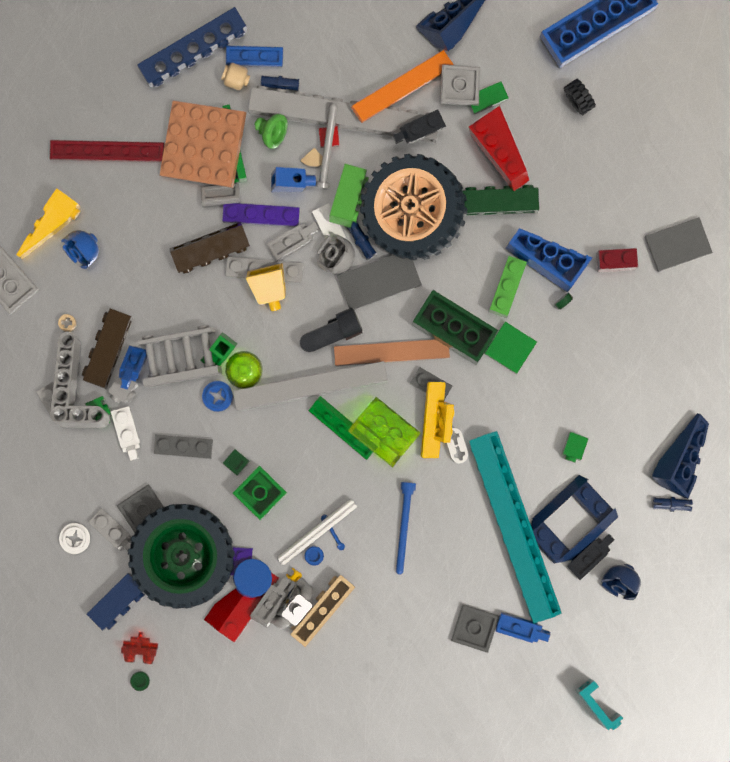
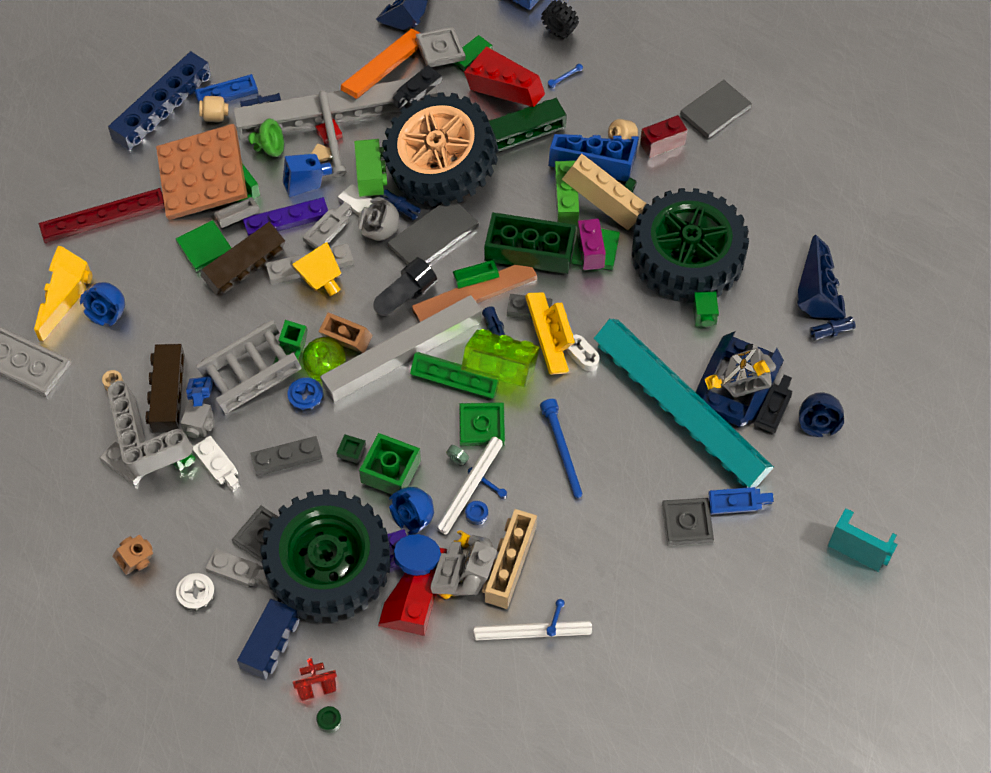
camera: 20 degrees left, 25 degrees down
none -> medium nougat brick [112,535,153,575]
none -> green tile [175,220,231,272]
none -> medium nougat brick [318,312,373,354]
none -> blue cylinder [389,487,434,534]
none -> sand green tile [446,445,469,465]
none -> green tile [453,260,499,289]
none -> green tile [459,403,505,446]
none -> white axle [473,620,592,640]
none -> dark blue pin [482,306,509,350]
none -> blue hinge [547,599,565,637]
none -> blue hinge [548,64,583,88]
none -> tan brick [562,154,646,230]
none -> magenta brick [577,219,606,270]
none -> tan head [608,119,638,140]
none -> wheel [632,188,749,303]
none -> torso [705,344,776,398]

